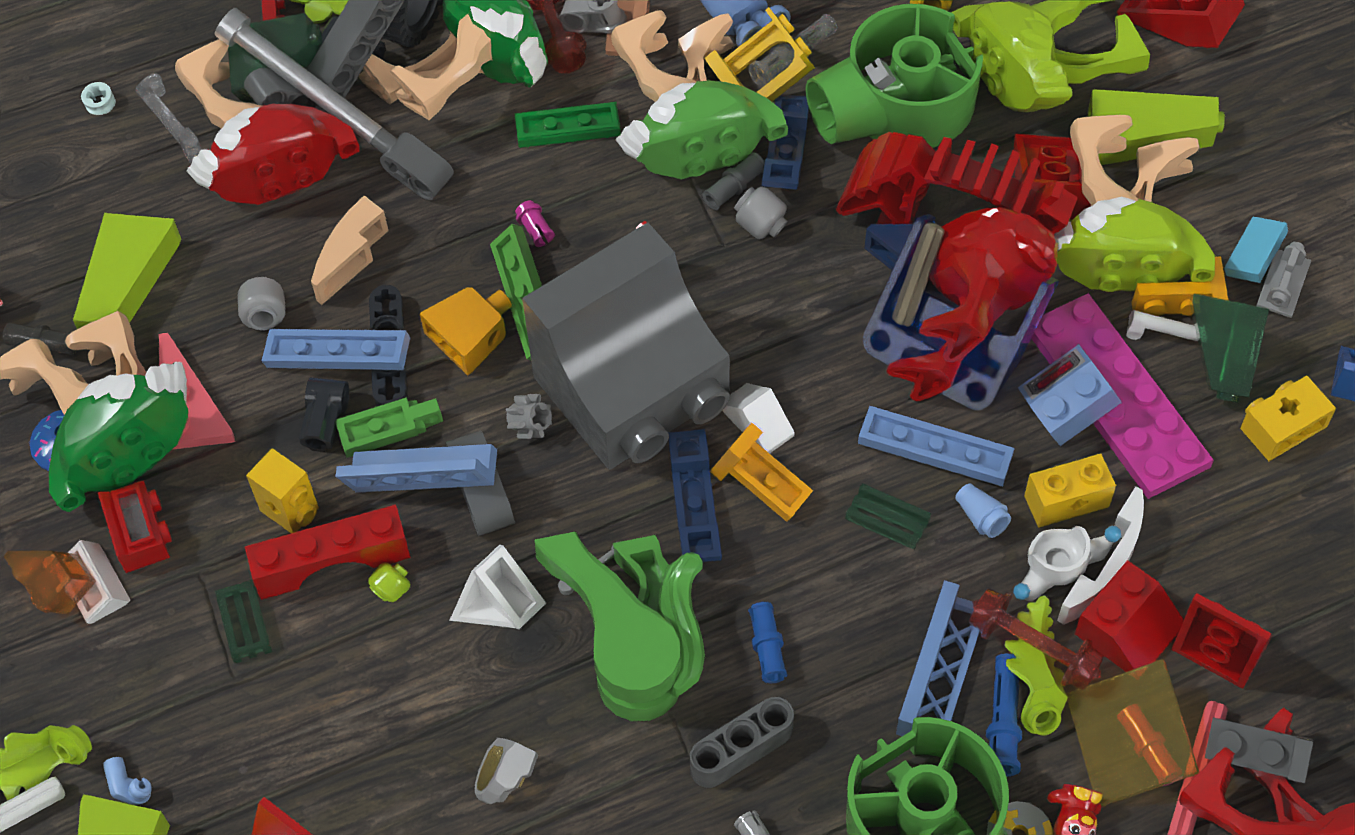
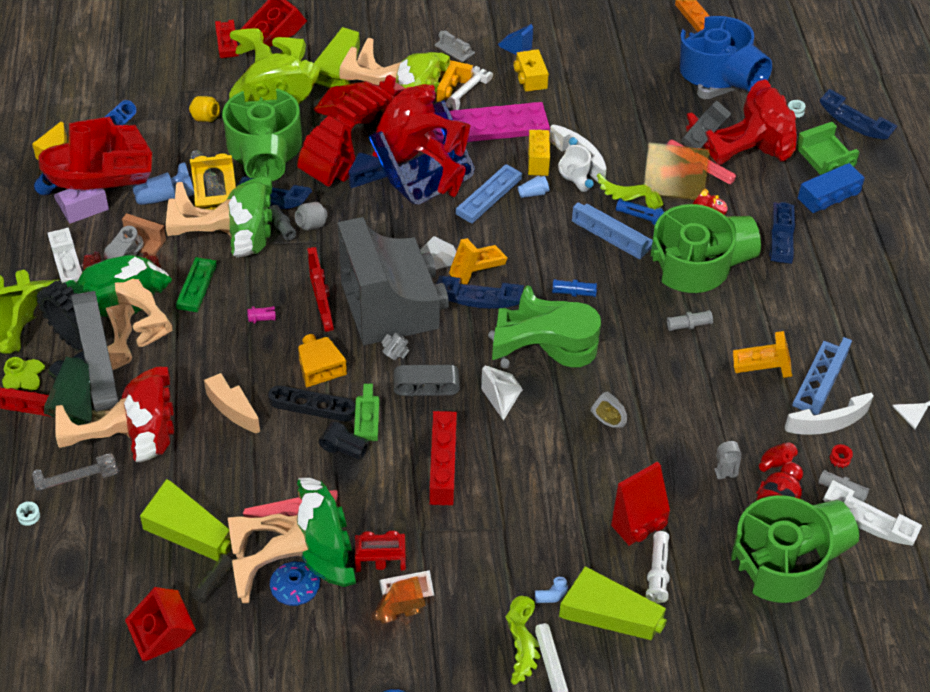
camera: 75 degrees left, 10 degrees down
piece [215,8,454,200] -> none
clear green tile [215,580,273,664] -> none
light grey head [238,277,285,330] -> none
yellow brick [246,448,319,533] -> none
medium blue plate [262,329,410,370] -> none
medium blue fence [335,444,497,492] -> none
lime piece [368,562,411,602] -> none
bright green plate [490,224,542,360] -> none
dark grey beam [690,697,794,788] -> none
clear green tile [845,483,931,550] -> none
light grey piece [864,58,896,90] -> none
dark tan axle [892,223,945,326] -> none
clear red piece [969,588,1105,691] -> none
medium blue slope [1018,344,1122,446] -> none
red slope [1075,560,1184,681] -> none
red slope [1171,593,1272,689] -> none
clear green slope [1189,294,1269,403] -> none
medium azure tile [1224,216,1288,283] -> none

